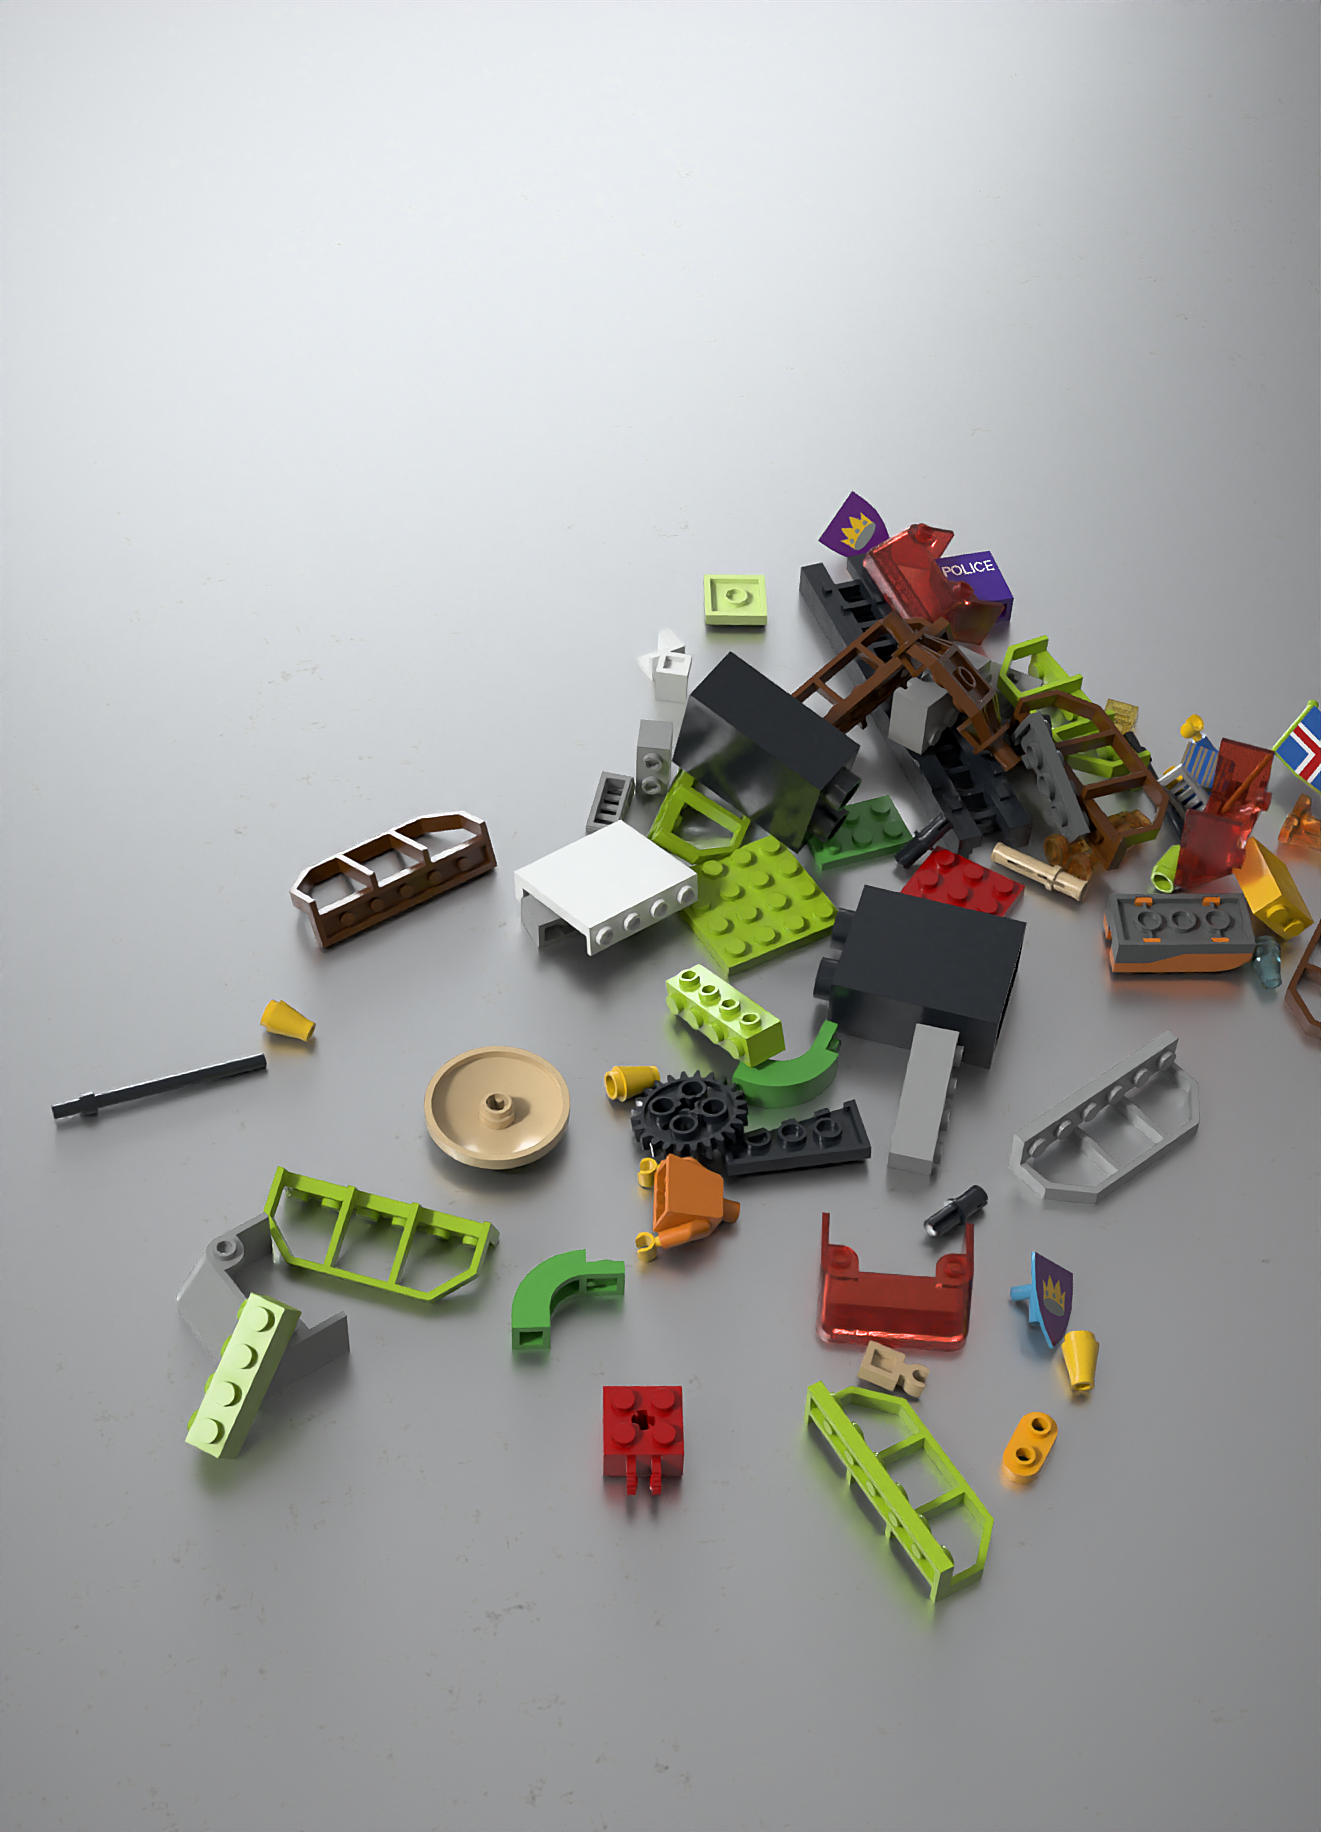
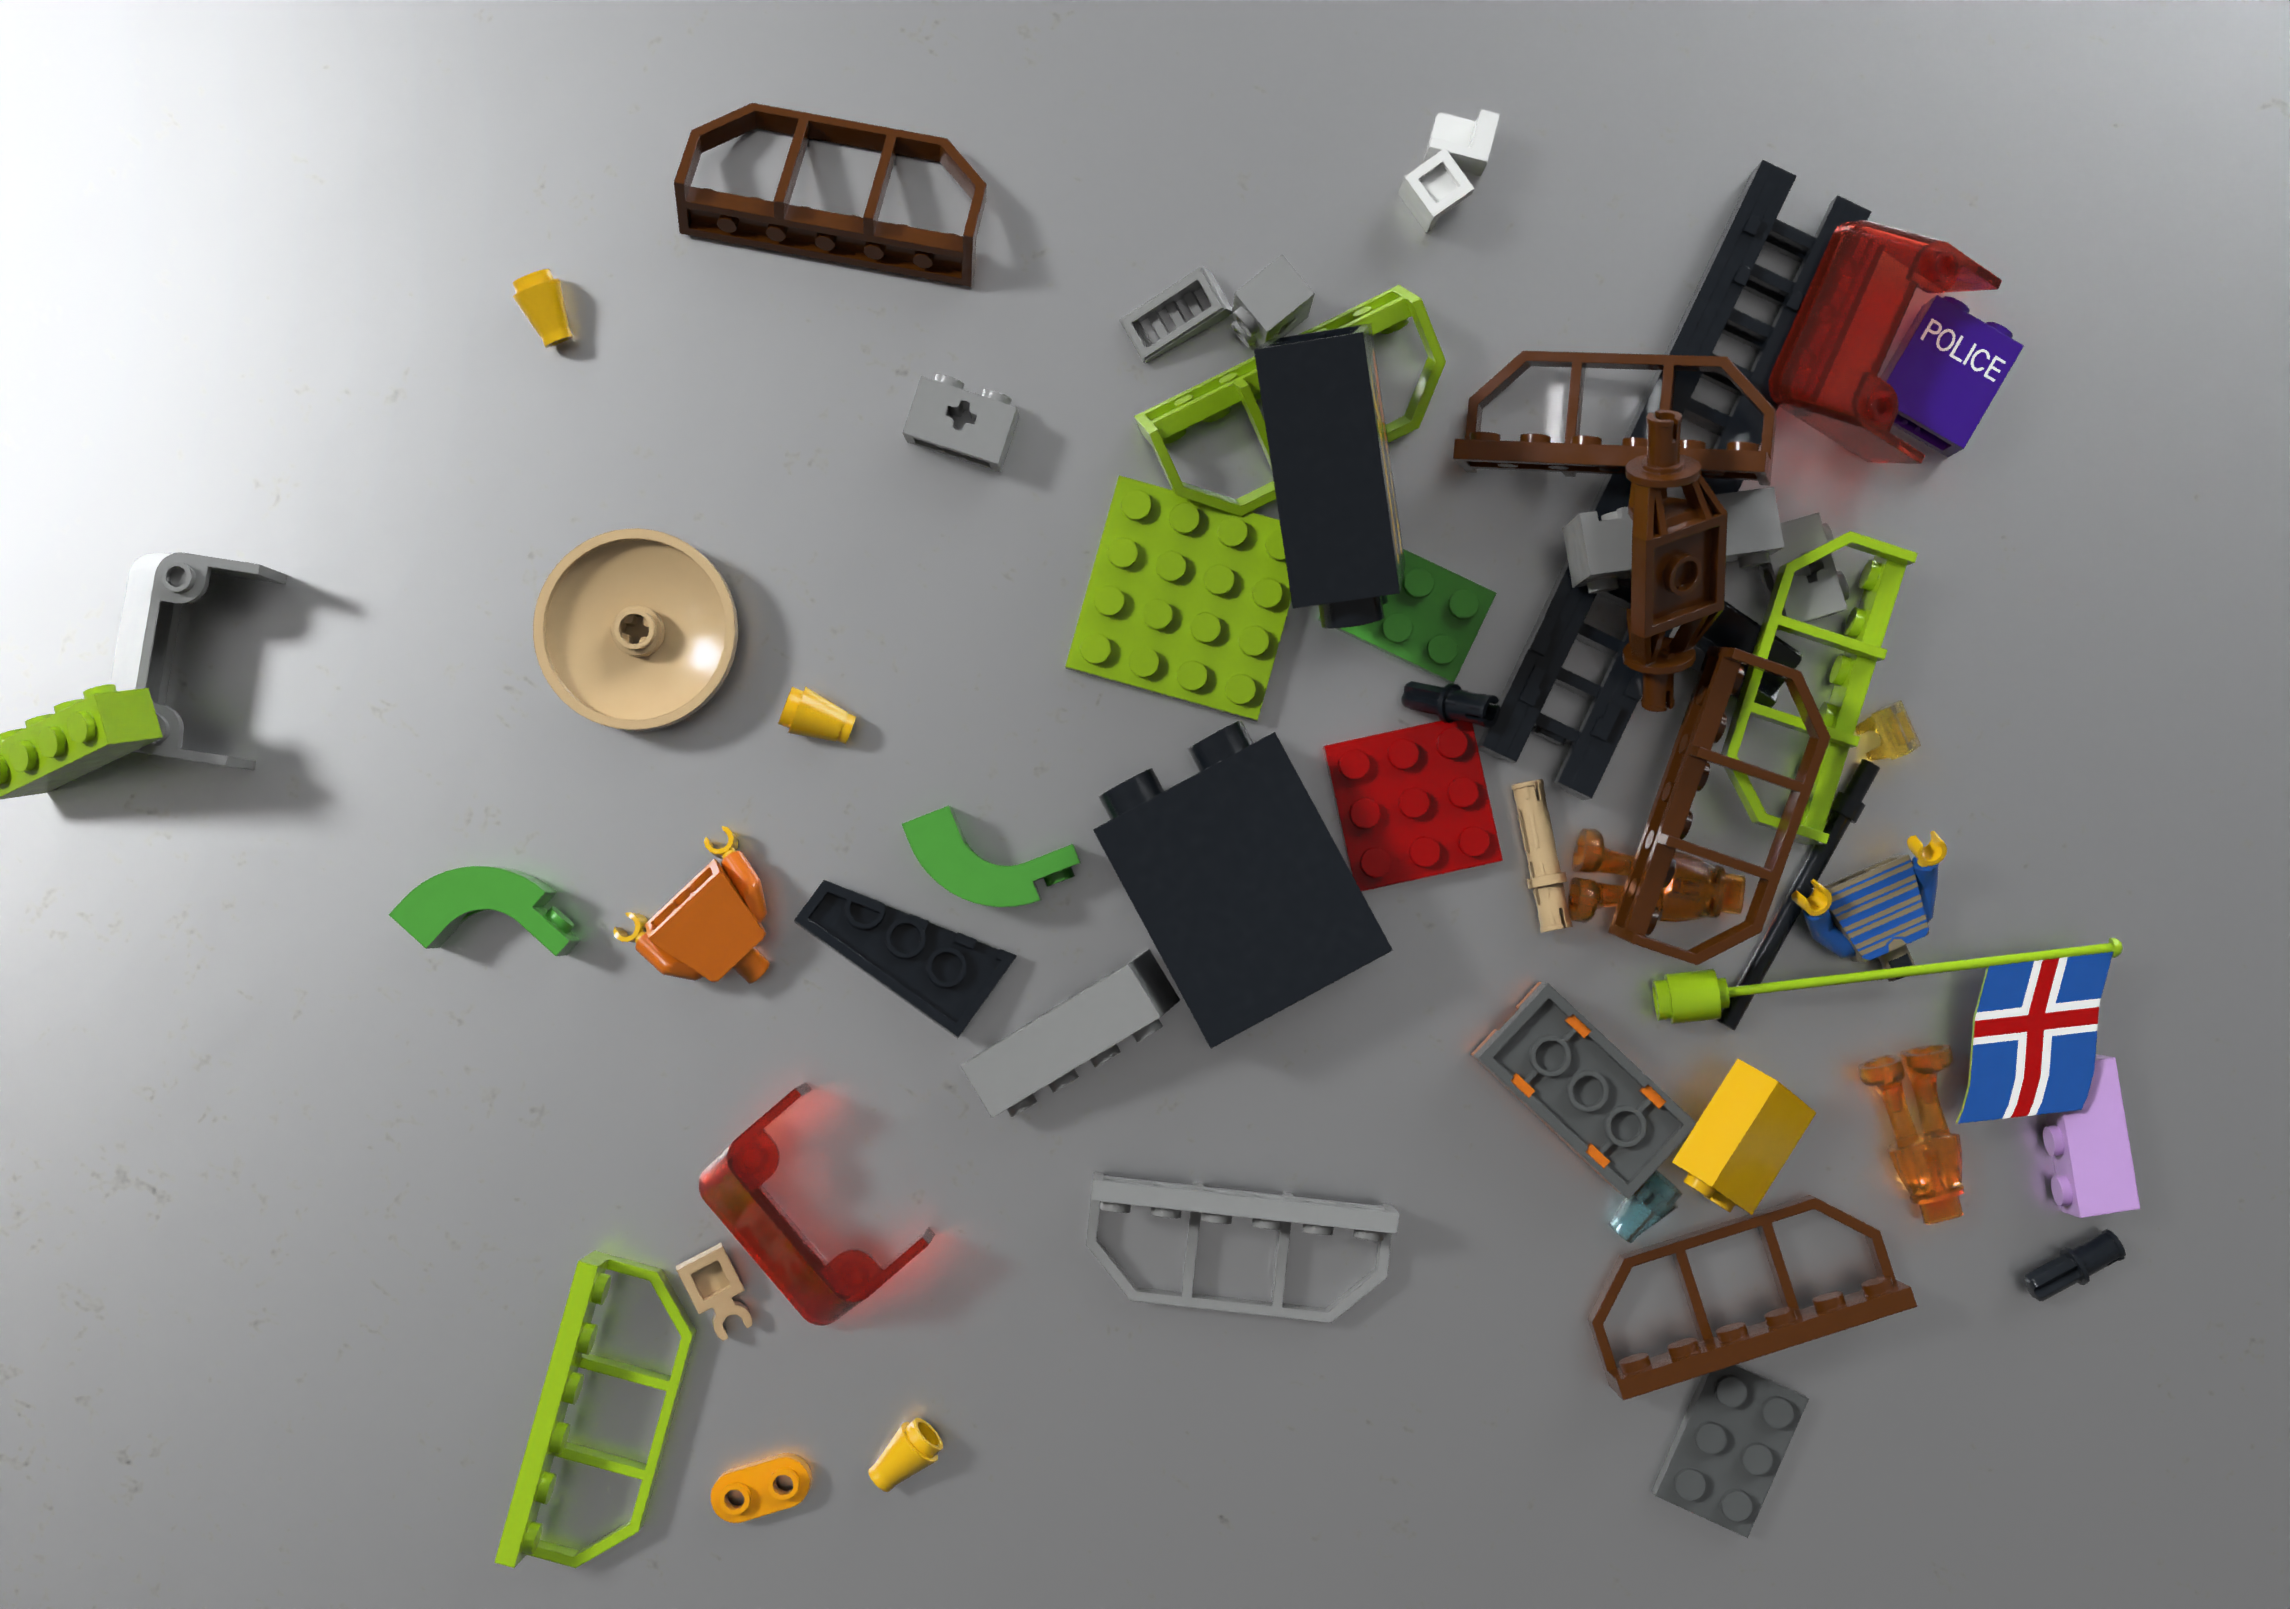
camera: 45 degrees right, 40 degrees up
black bar [51,1053,267,1120] -> none
lime plate [263,1166,500,1304] -> none
white panel [514,820,698,956] -> none
red hinge [602,1386,684,1495] -> none
black gear [630,1070,749,1161] -> none
lime brick [665,964,786,1068] -> none
yellowish green plate [703,574,767,625] -> none
dark purple shield [818,491,892,560] -> none
black axle [923,1185,988,1238] -> none
dark grey wing [1010,711,1090,846] -> none
shield [1010,1252,1073,1348] -> none
light grey slope [1157,764,1220,832] -> none
clear red windscreen [1174,738,1275,890] -> none

